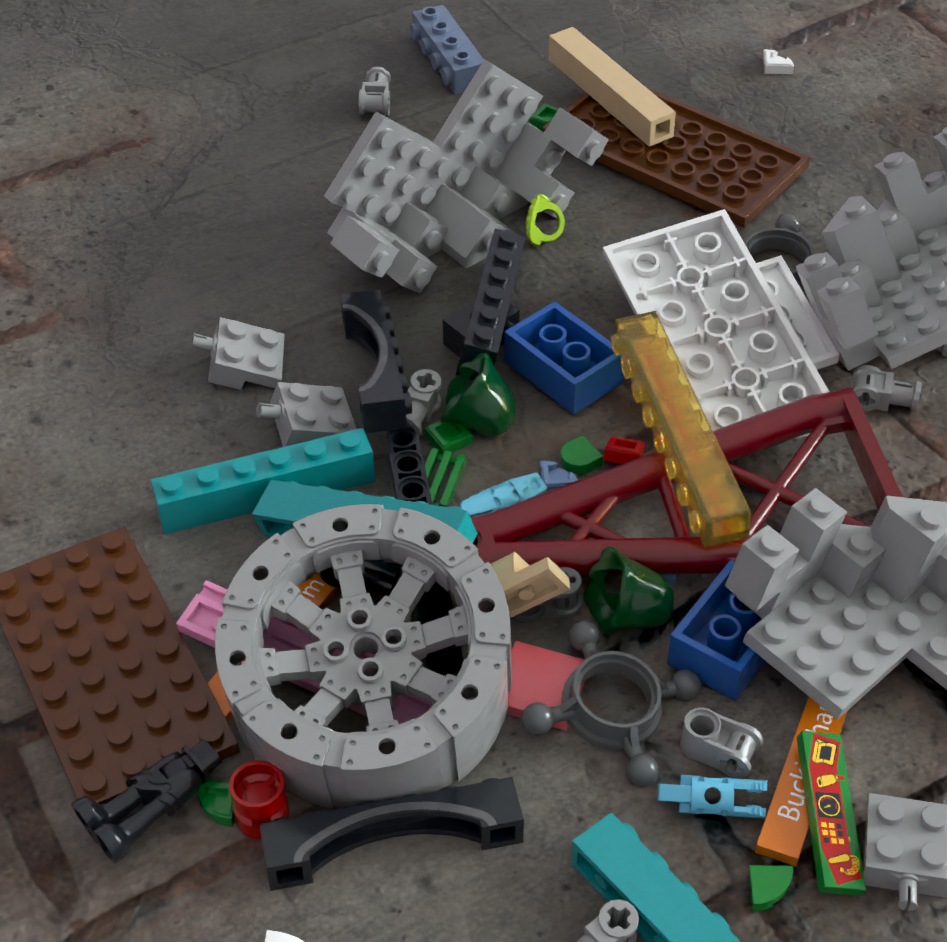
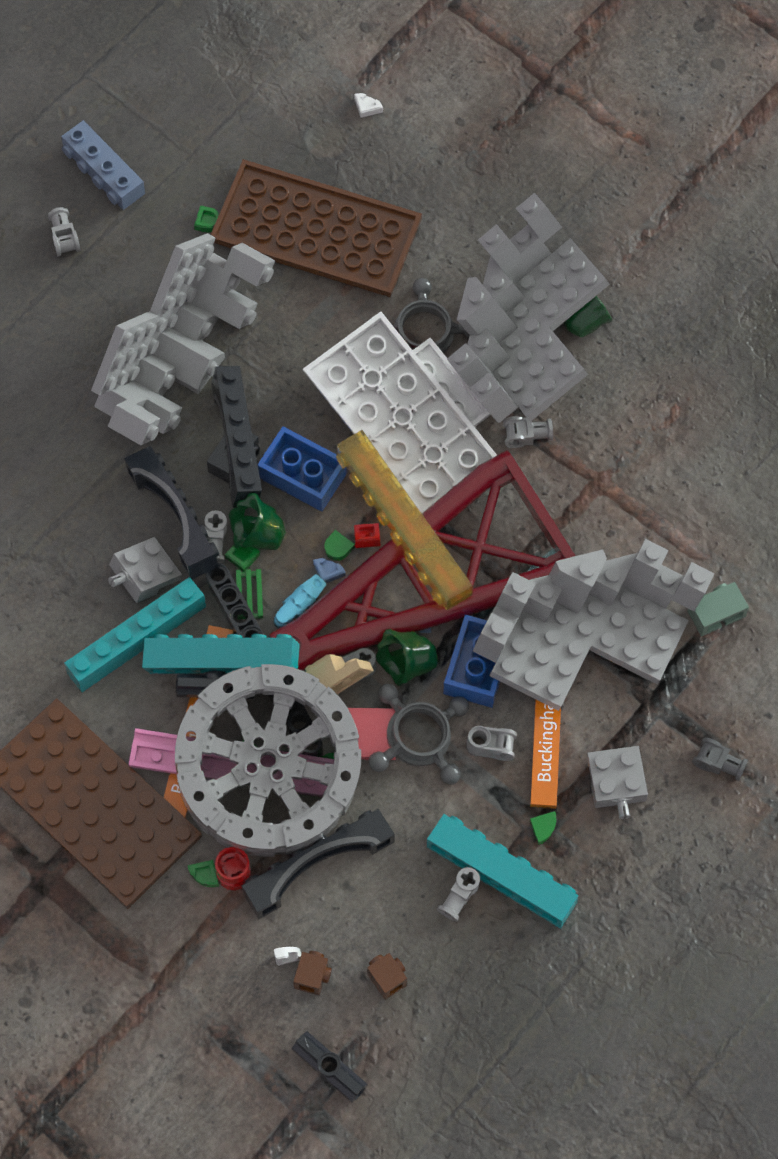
camera: 20 degrees left, 20 degrees up
black piece [71,740,223,863] -> none
light grey plate [190,317,285,390] -> none
lime piece [525,194,565,247] -> none
tan brick [549,27,676,147] -> none
medium azure hinge [657,775,767,819] -> none
tile [796,731,866,896] -> none

